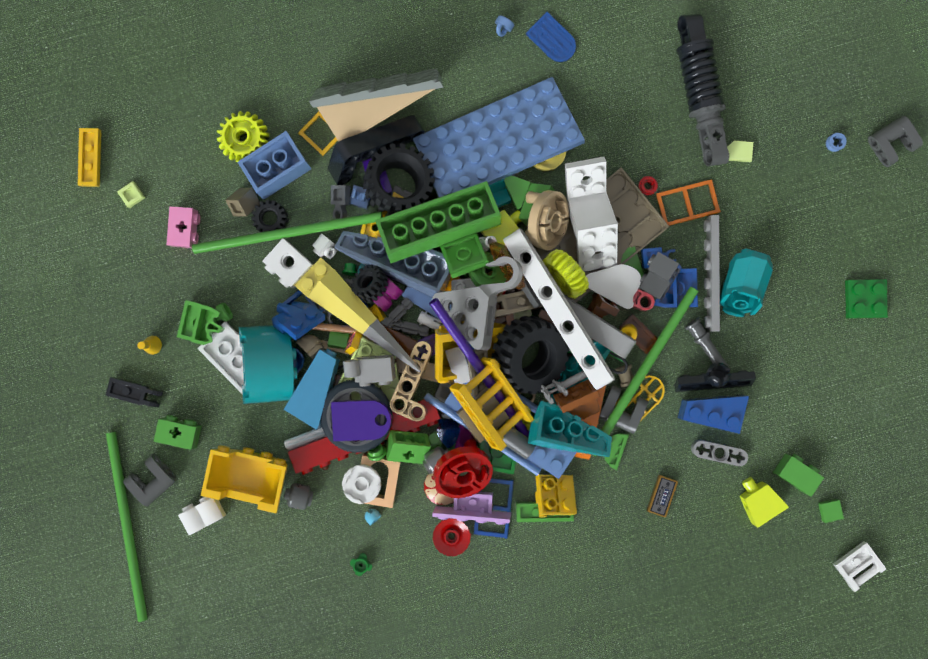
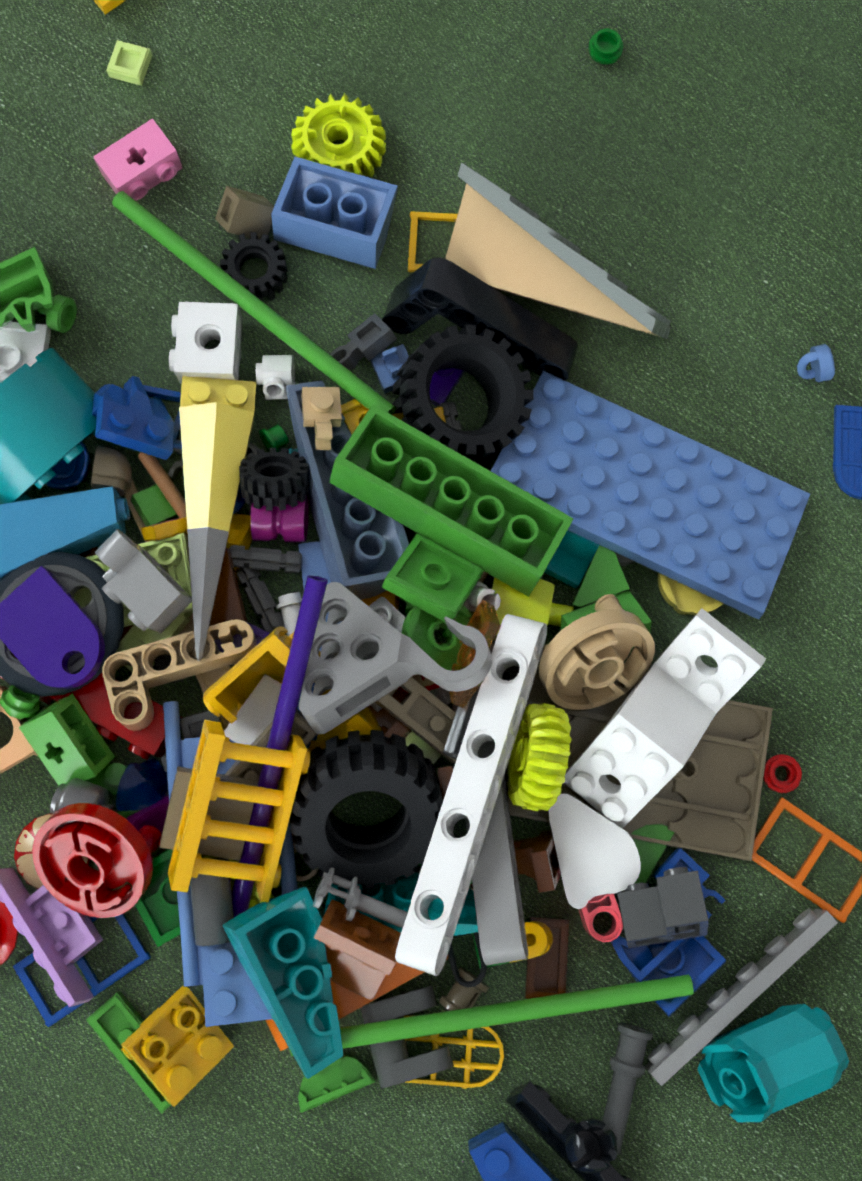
camera: 50 degrees right, 10 degrees down
none -> tan plate [301,387,342,450]

